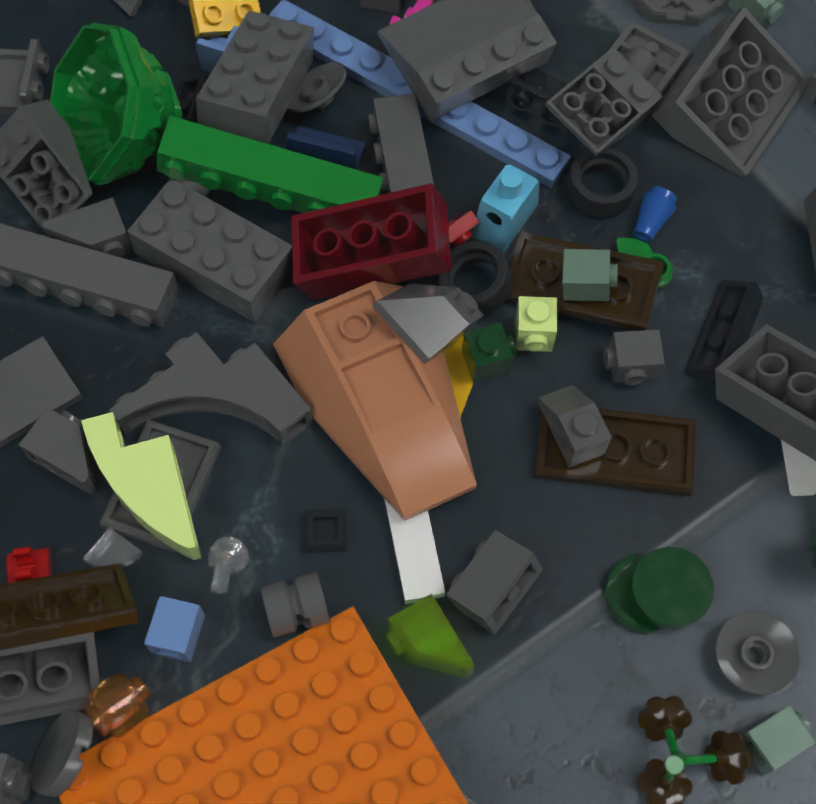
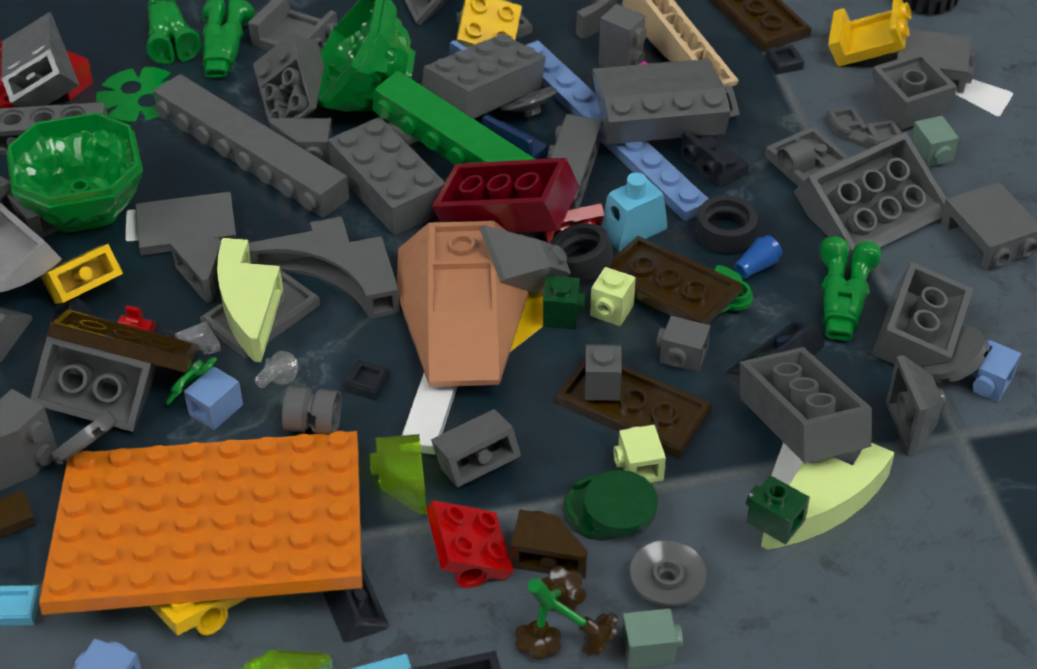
camera: 25 degrees right, 20 degrees down
clear orange head [84,673,151,738] -> none
dark grey slope [545,47,663,156] -> none
sand green brick [562,249,618,301] -> none
none -> green plate [166,357,218,405]
none -> red plate [426,500,514,588]
none -> dark brown slope [511,509,588,580]
none -> yellowish green brick [613,425,666,483]
none -> green piece [819,236,882,341]

